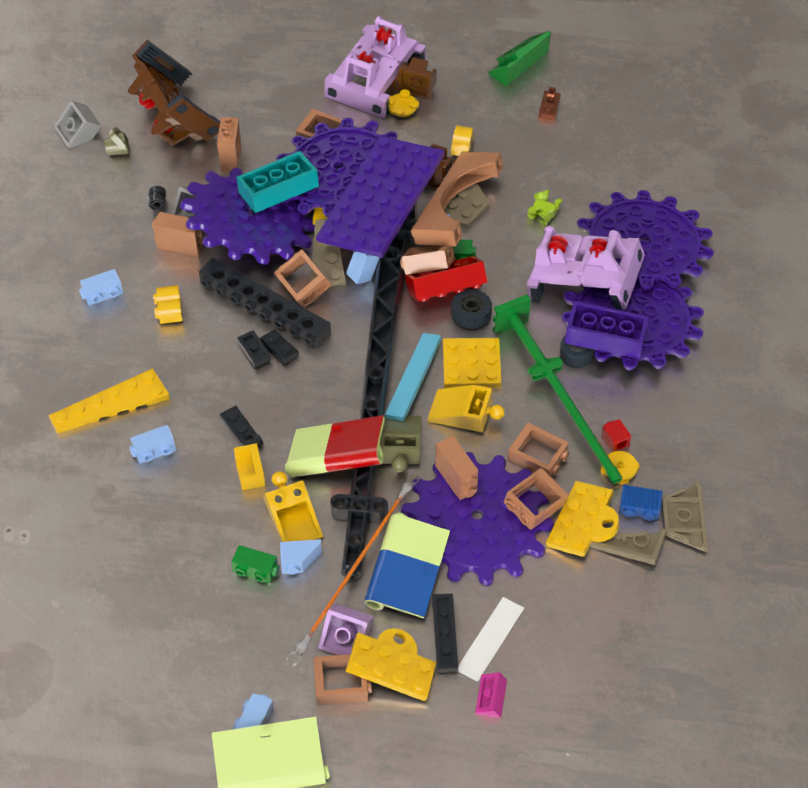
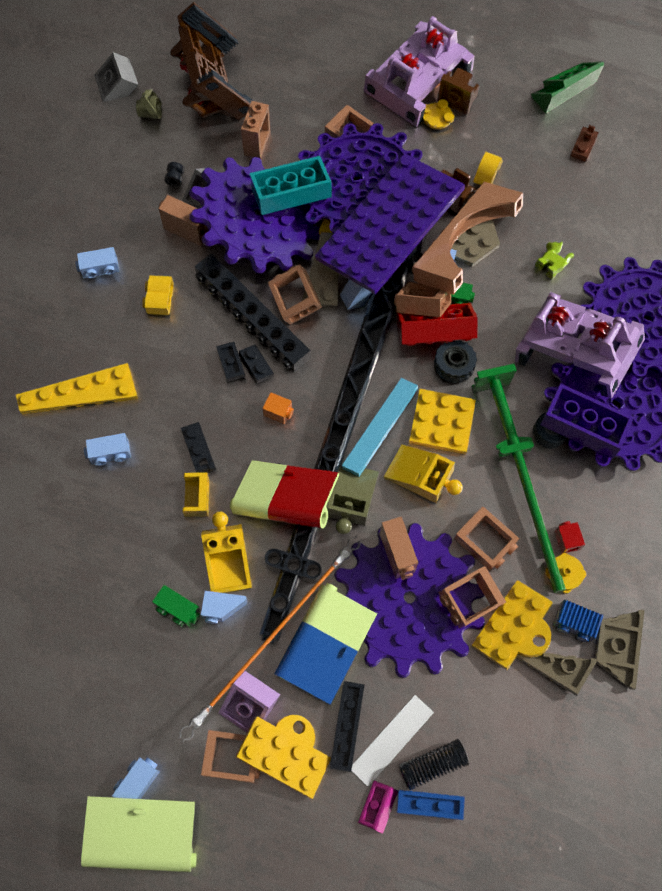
camera: 10 degrees right, 15 degrees up
none -> orange brick [262,392,294,424]
none -> blue plate [397,790,465,820]
none -> black piece [399,739,469,791]

